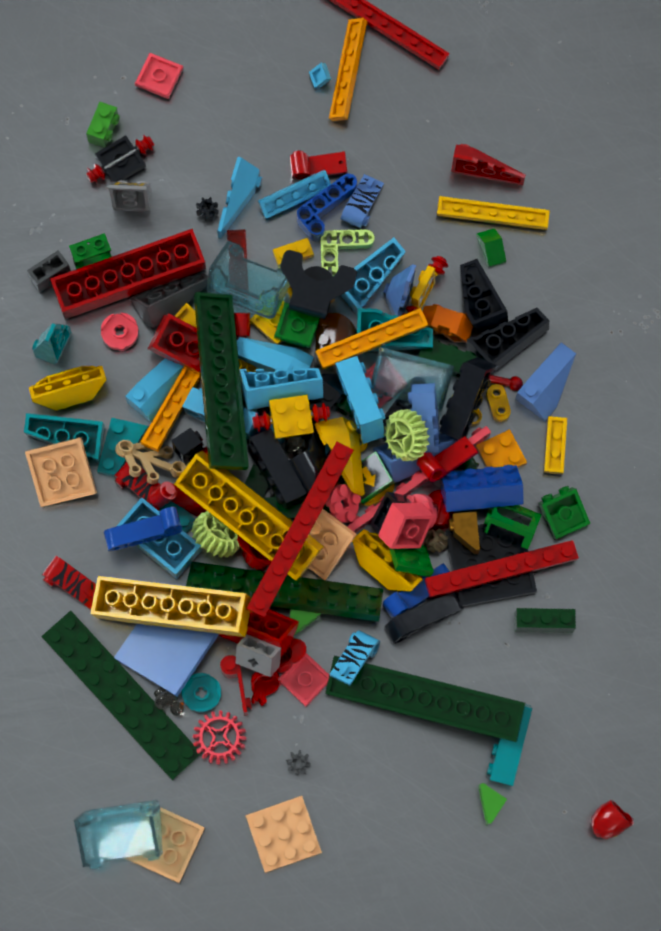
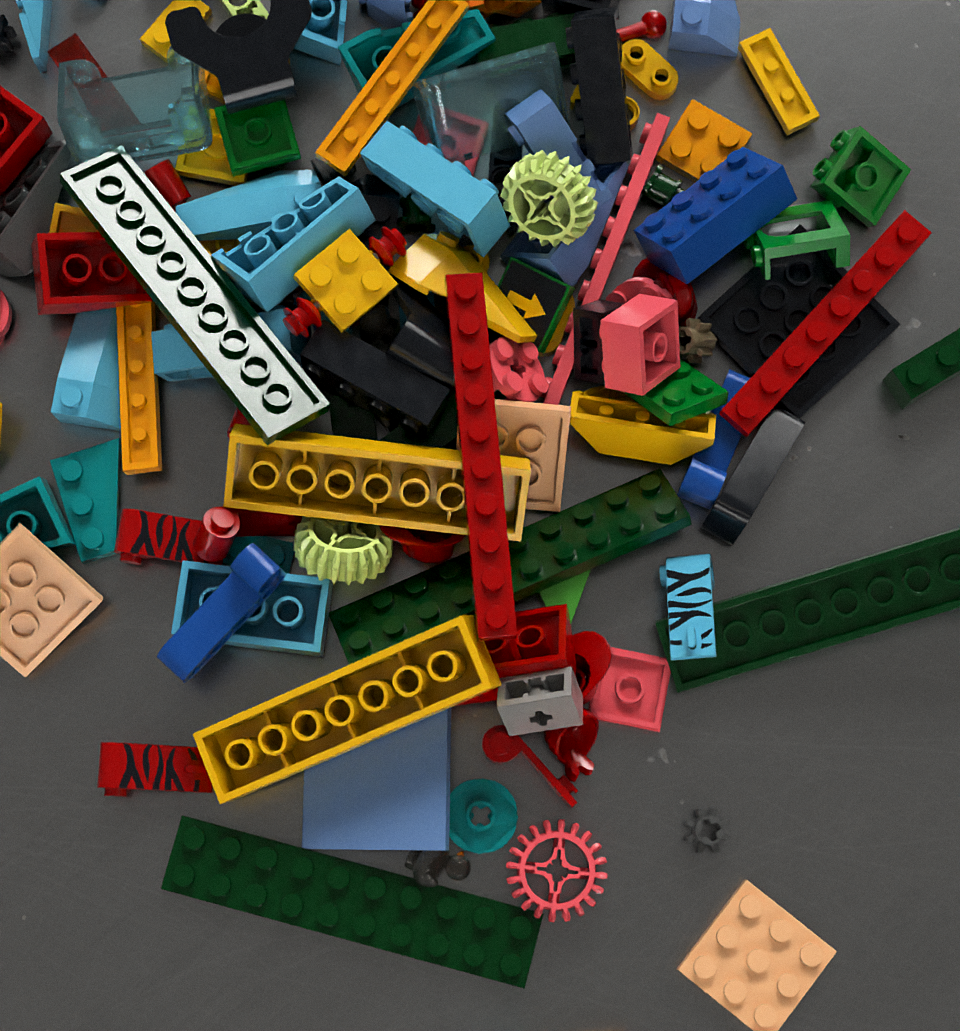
camera: 30 degrees left, 5 degrees up
tan plant [115,440,187,484] -> none
black brick [172,427,204,464] -> none
reddish brown slope [315,313,357,350] -> none
red door [416,436,478,482] -> none
pearl gold slope [449,512,480,554] -> none

